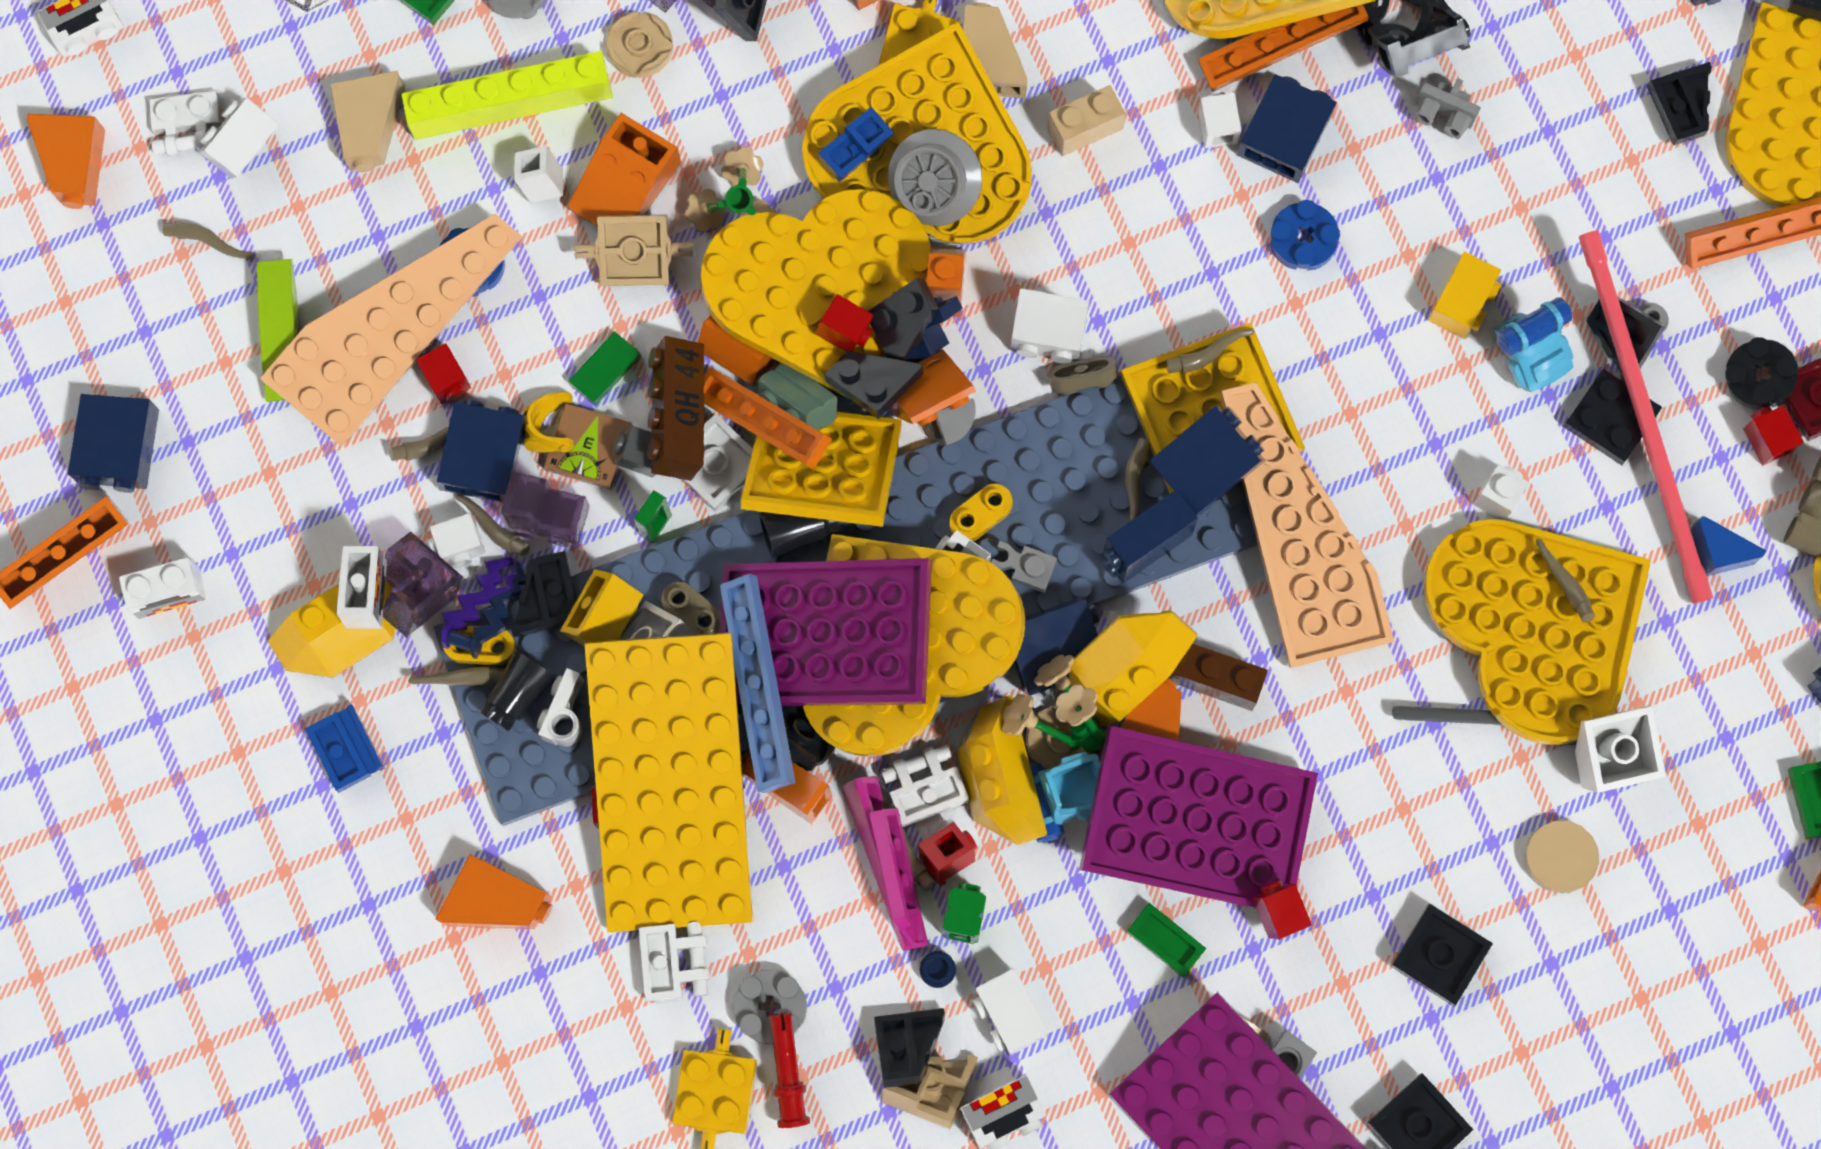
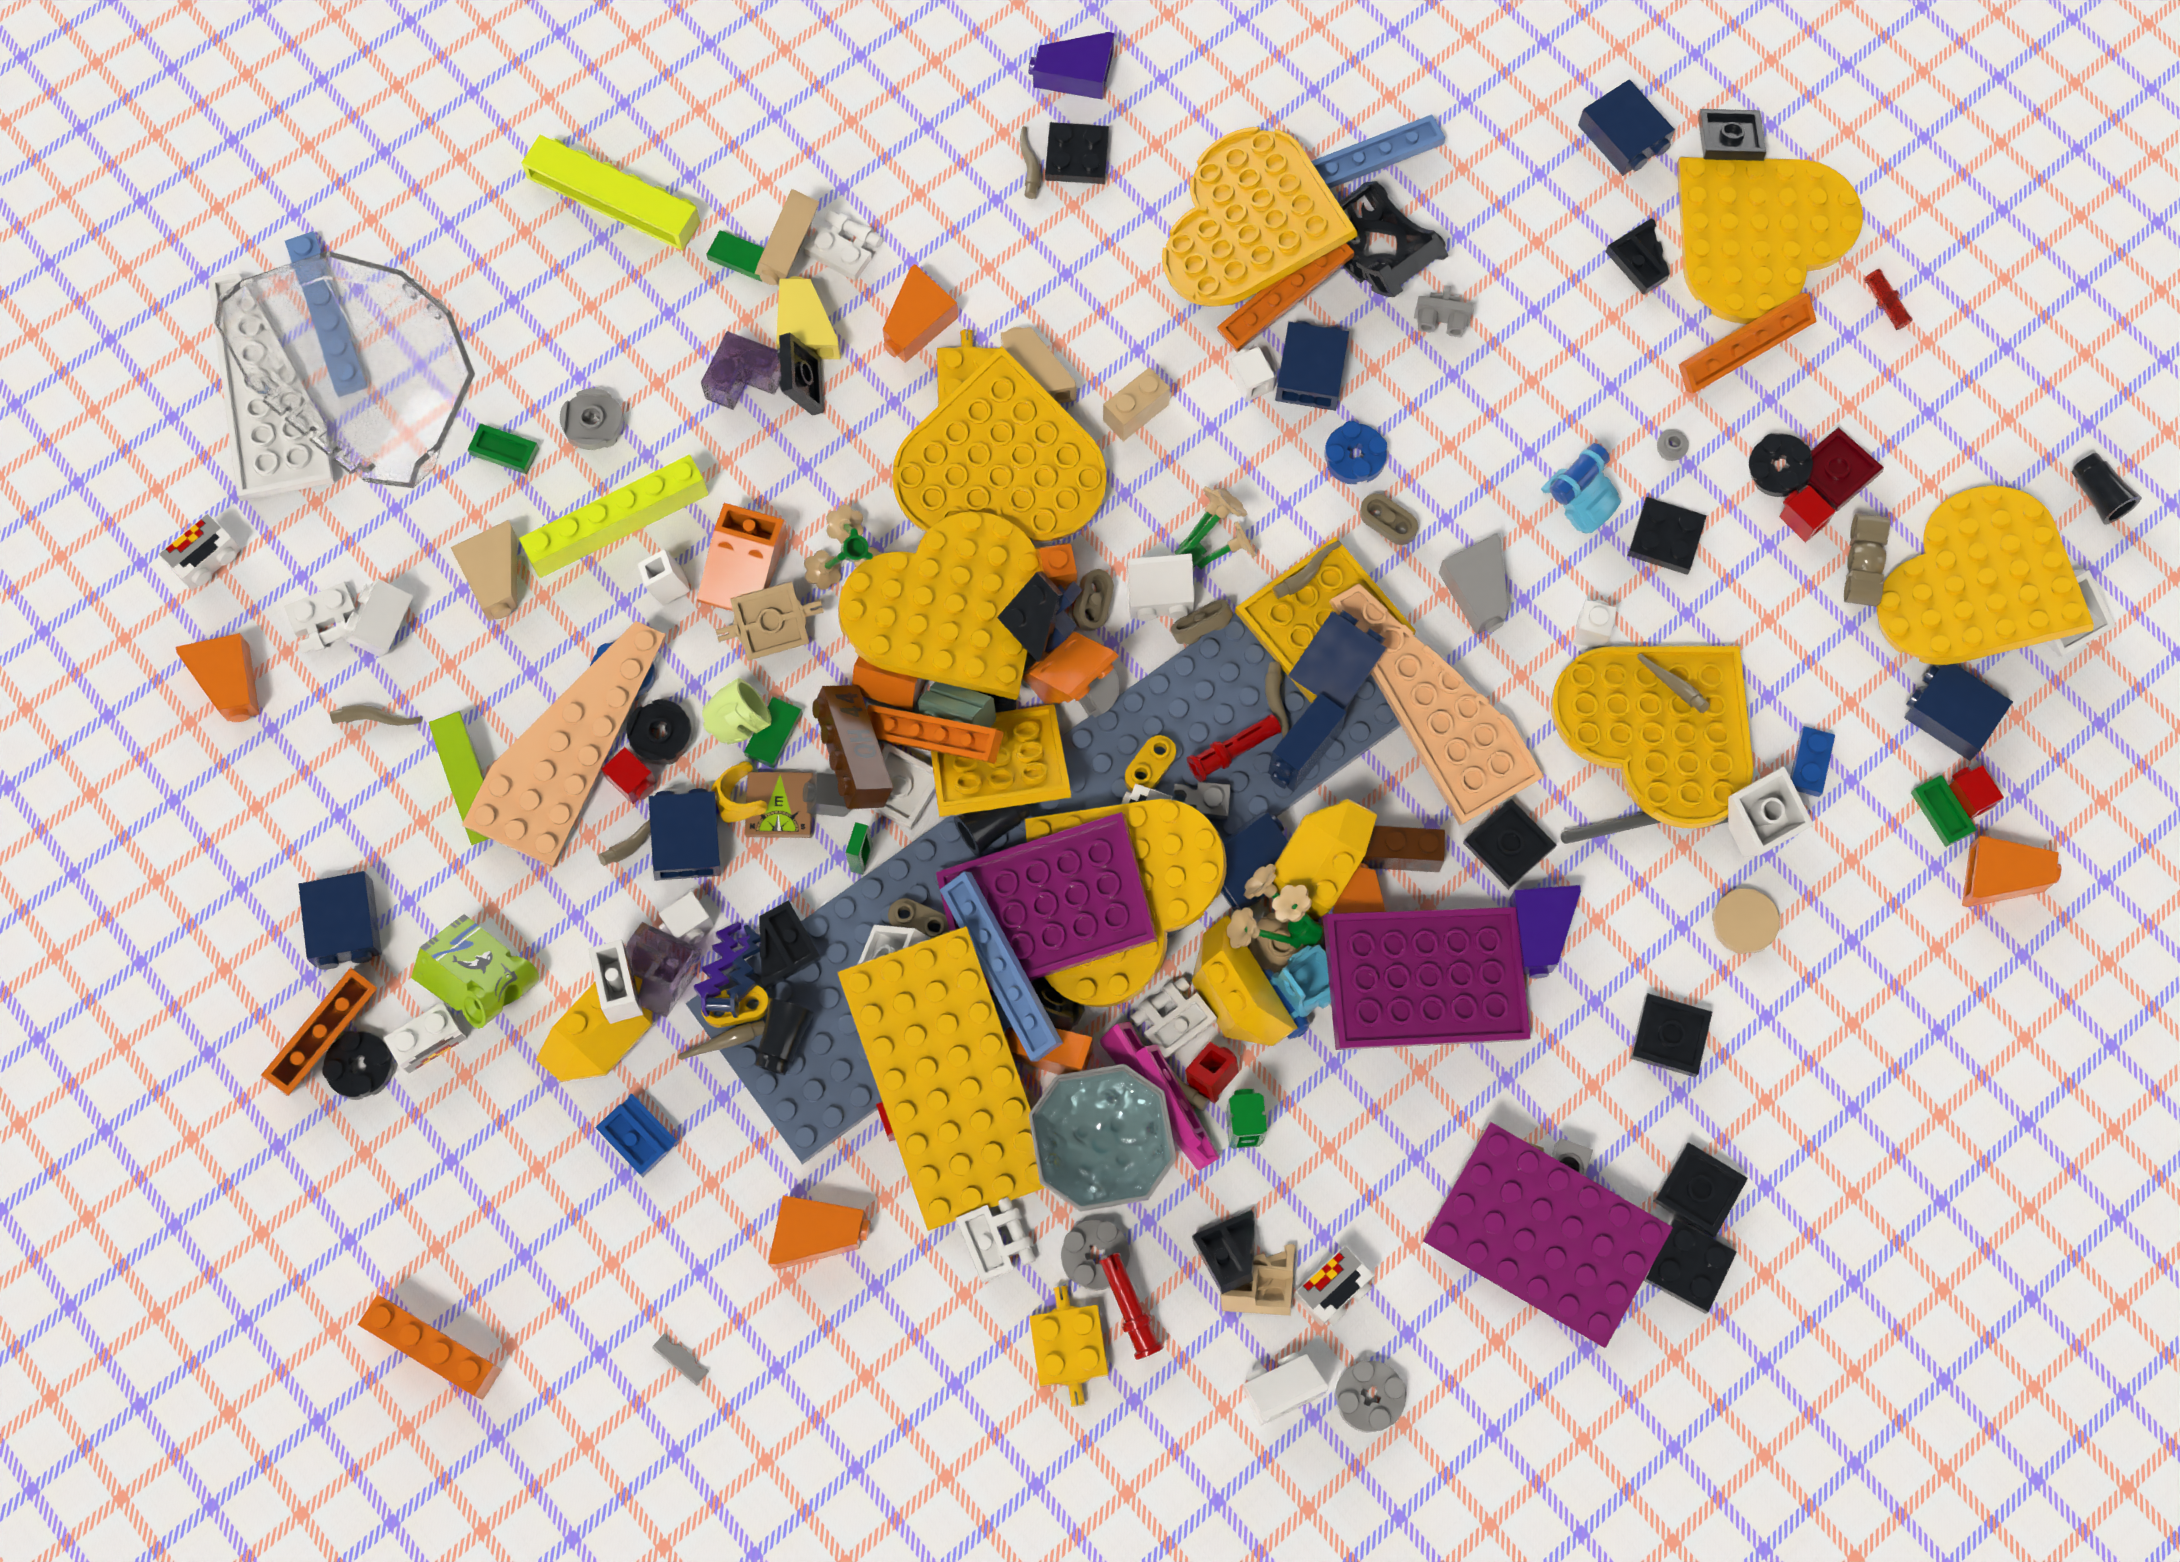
camera: 20 degrees left, 5 degrees down
dark tan animal [455,494,530,556] -> none
clear purple brick [501,471,590,547] -> none
white plate [537,668,584,747] -> none
yellow brick [560,569,643,647] -> none
tan tile [606,12,673,78] -> none
red brick [815,294,874,352] -> none
blue slope [817,107,894,183] -> none
black wing [824,351,923,419] -> none
light grey wheel [888,129,982,226] -> none
dark blue plate [919,951,956,988] -> none
white brick [972,968,1049,1057] -> none
green tile [1126,903,1207,978] -> none
red brick [1252,880,1312,940] -> none
yellow brick [1428,251,1502,339] -> none
coral piece [1578,230,1714,604] -> none
black wing [1586,297,1666,382] -> none
blue slope [1690,516,1766,576] -> none
none -> black plate [322,1031,394,1100]
none -> orange brick [357,1294,502,1400]
none -> lime piece [411,914,539,1029]
none -> black plate [626,699,693,765]
none -> light grey piece [652,1333,709,1386]
none -> yellowish green helmet [702,678,771,745]
none -> clear light blue rock [1029,1064,1177,1212]
none -> dark tan plate [1073,569,1114,632]
none -> plant [1174,486,1256,570]
none -> red pin [1186,714,1282,782]
none -> dark tan plate [1360,494,1418,545]
none -> light grey slope [1439,534,1509,635]
none -> black plate [1463,799,1557,890]
none -> dark purple slope [1509,885,1581,979]
none -> blue plate [1790,726,1835,797]

